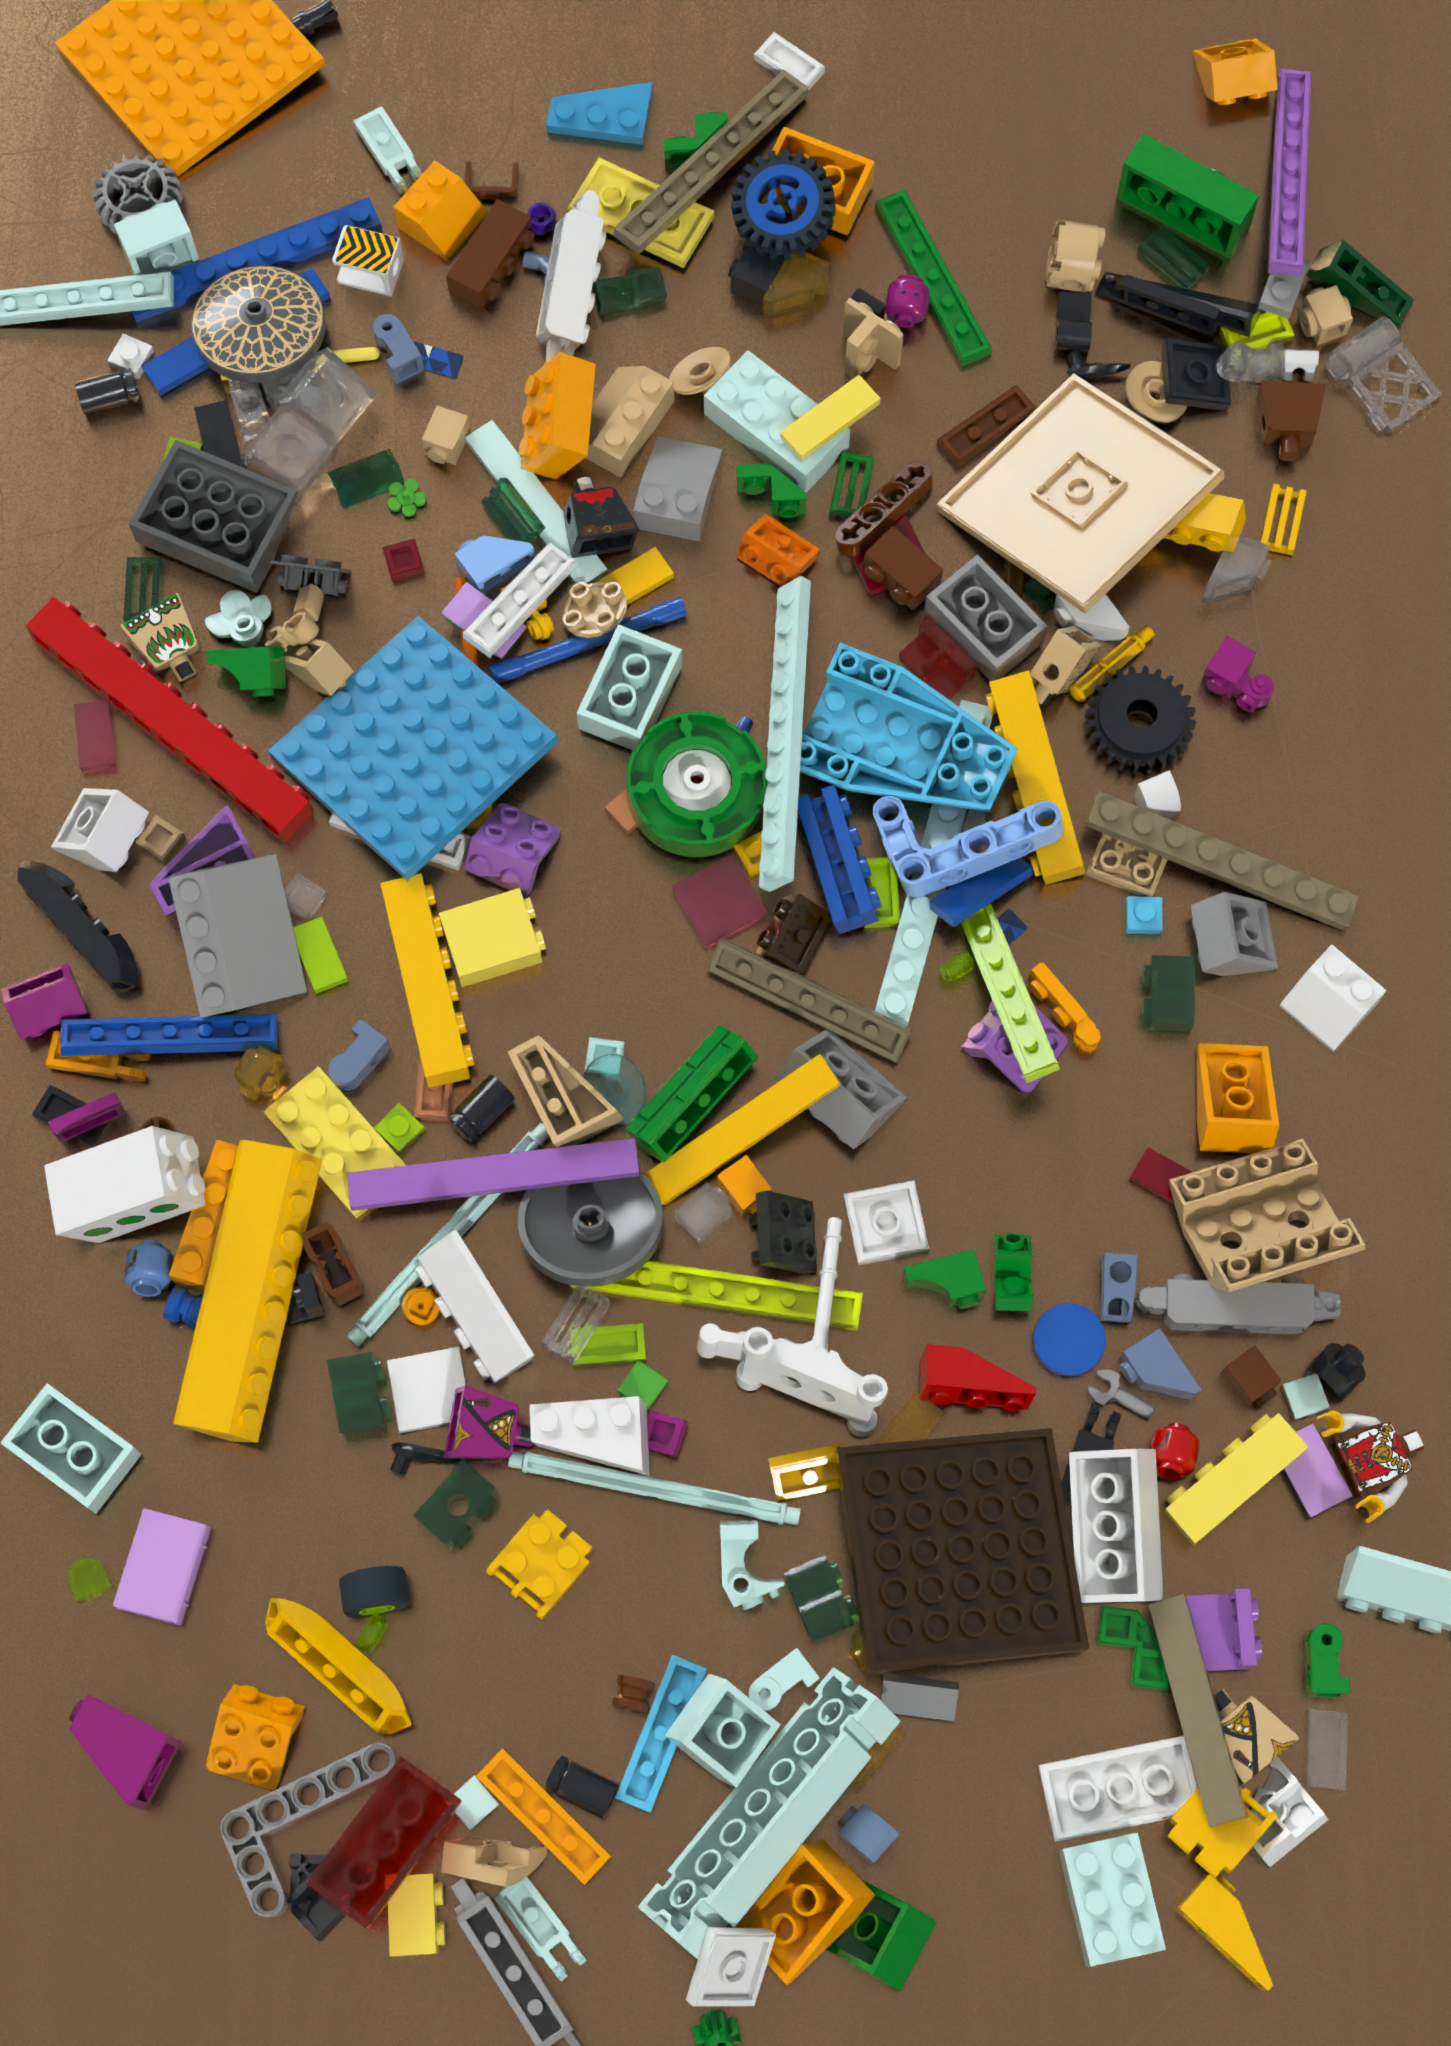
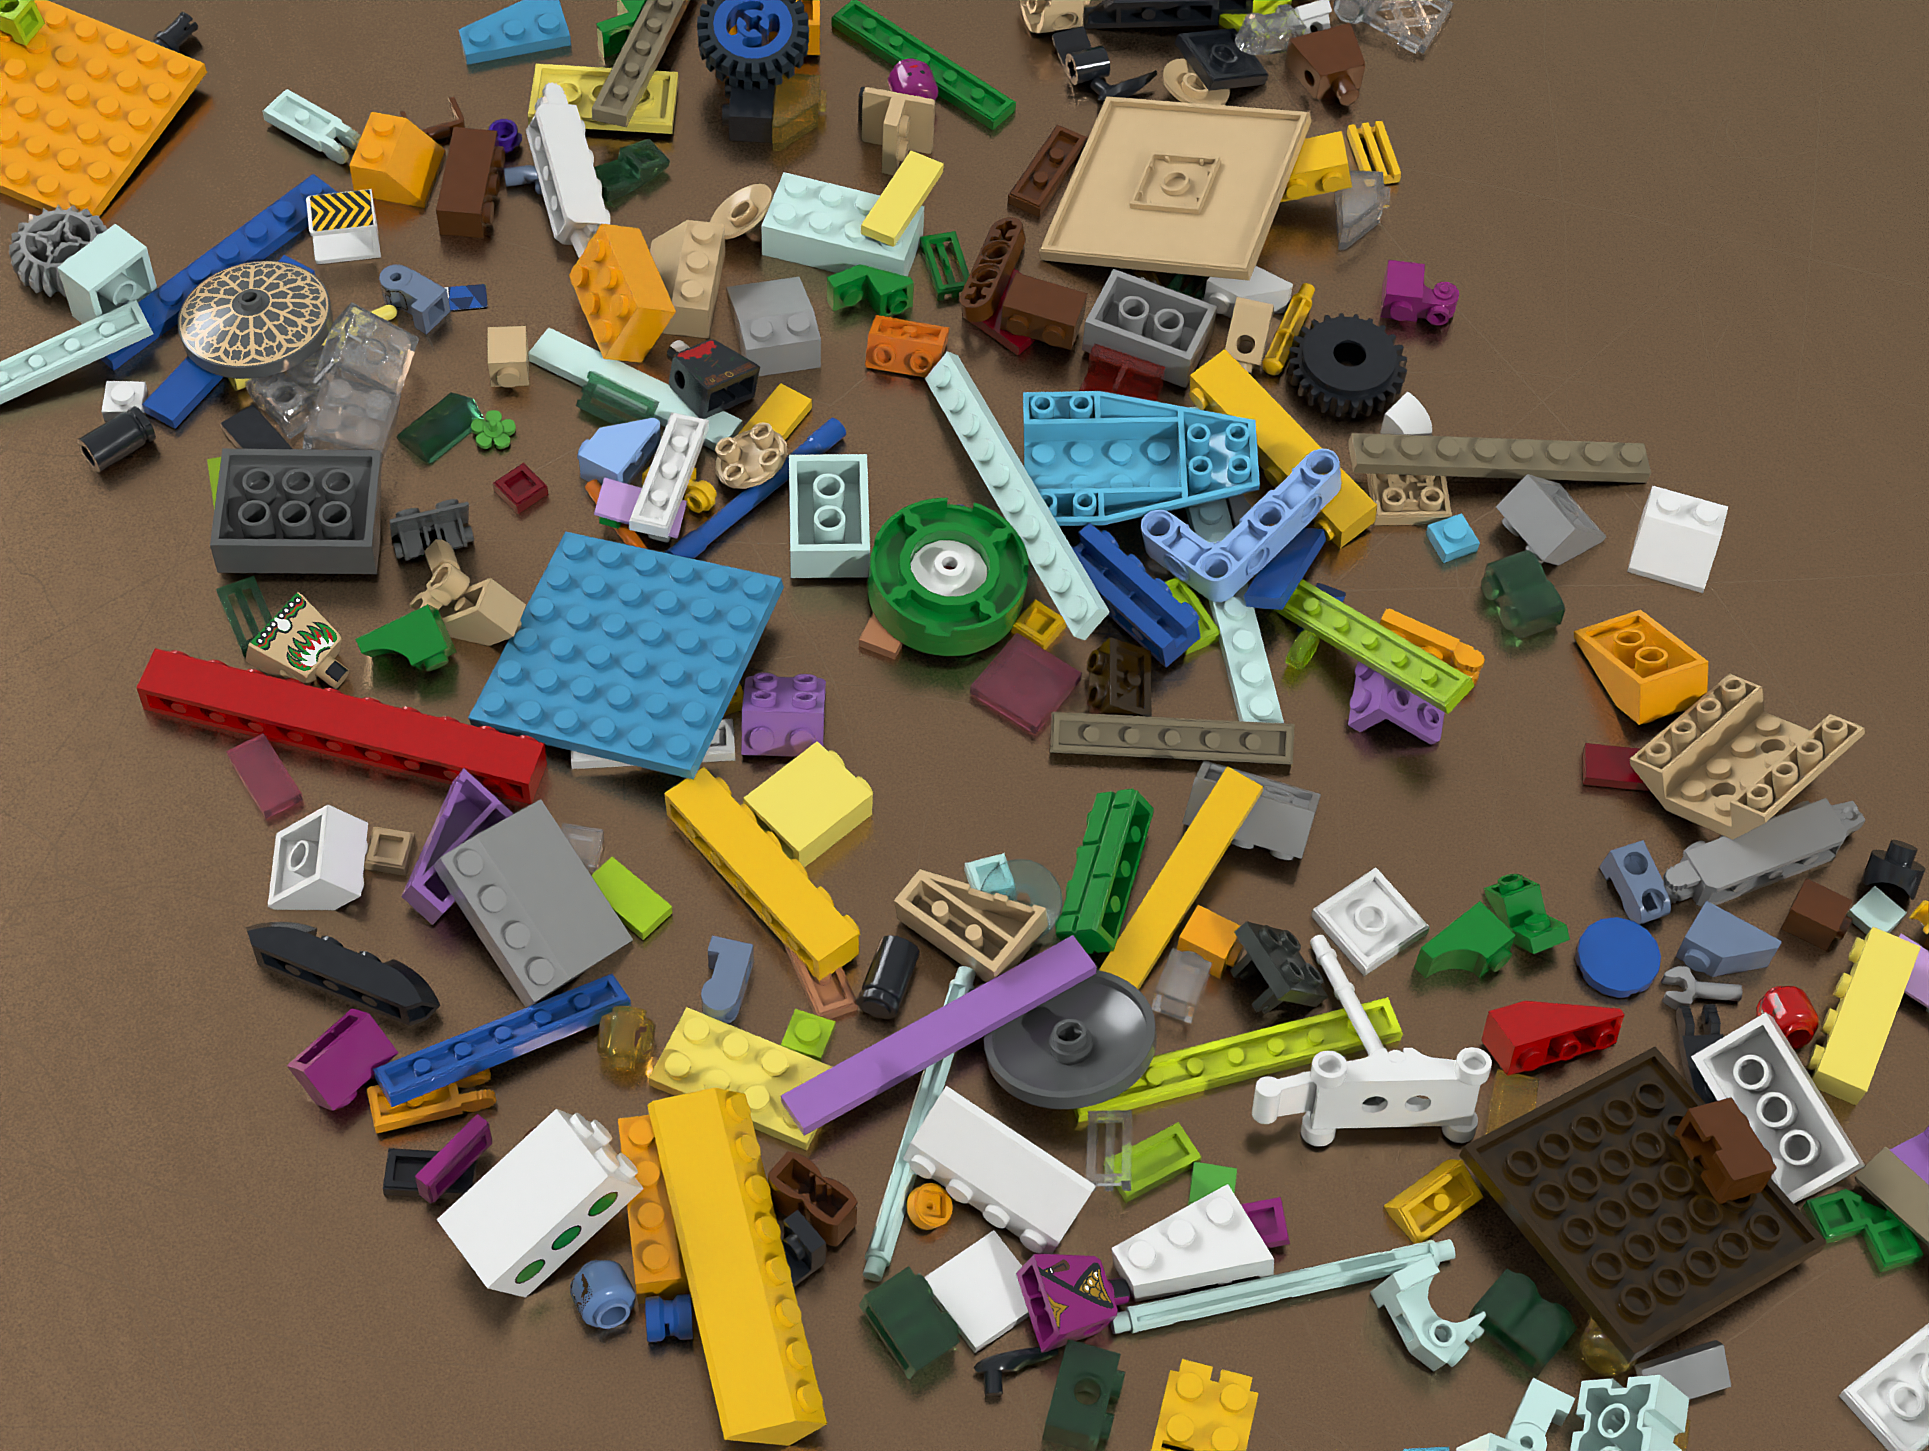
camera: 30 degrees left, 15 degrees down
light aqua plate [205,590,272,646] -> none
none -> reddish brown brick [1674,1097,1777,1204]

